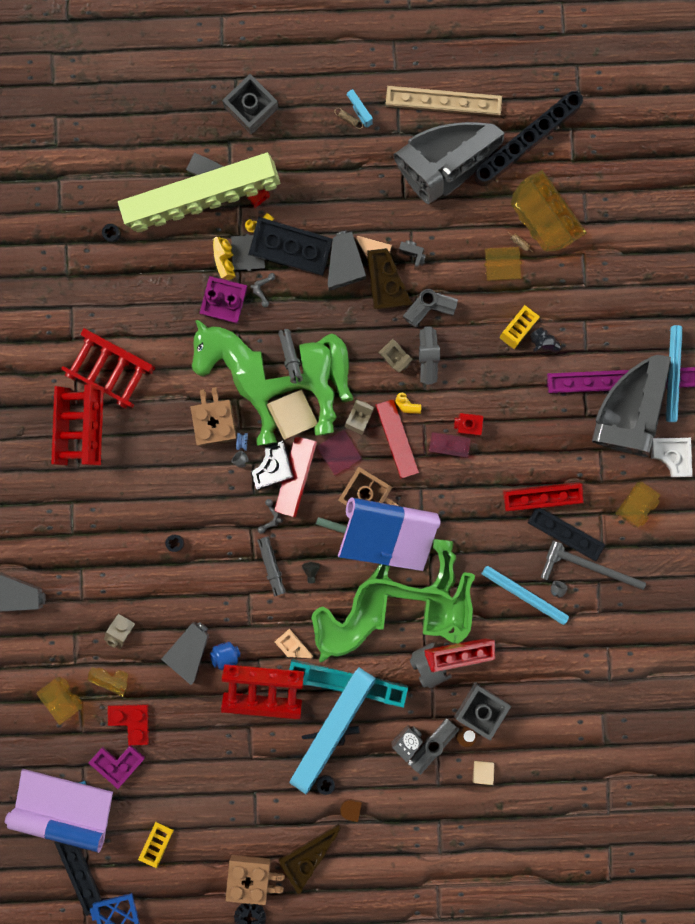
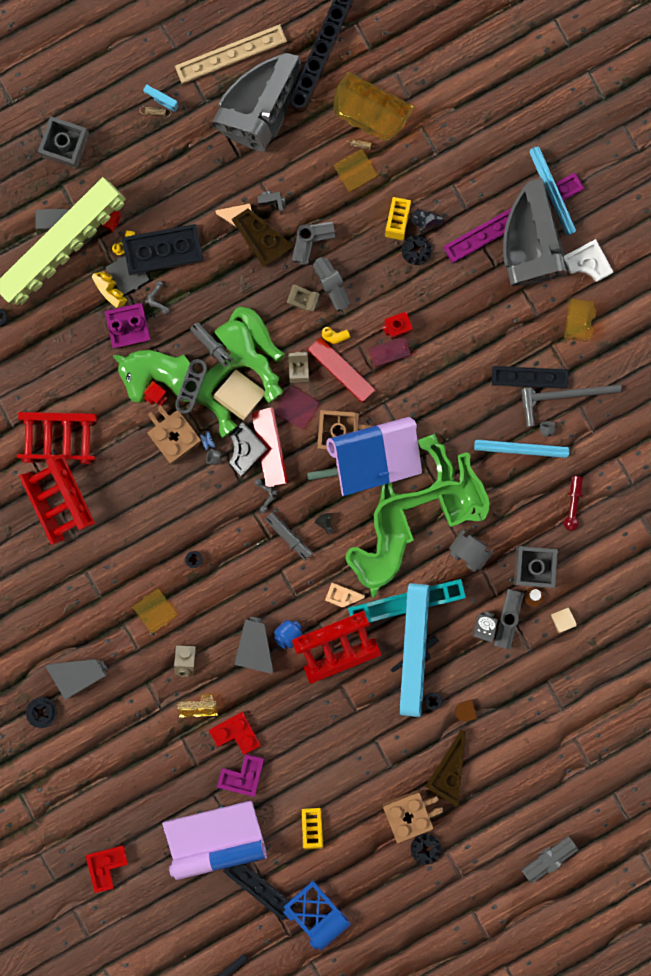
camera: 25 degrees left, 0 degrees up
clear yellow brick [36,677,82,725] -> none
dark grey slope [328,231,366,291] -> none
red slope [424,638,495,672] -> none
red slope [503,482,584,511] -> none
none -> clear yellow piece [133,588,178,634]
none -> red plate [143,381,169,406]
none -> dark grey beam [176,359,208,414]
none -> black gear [401,235,432,265]
none -> dark red pin [563,476,583,531]

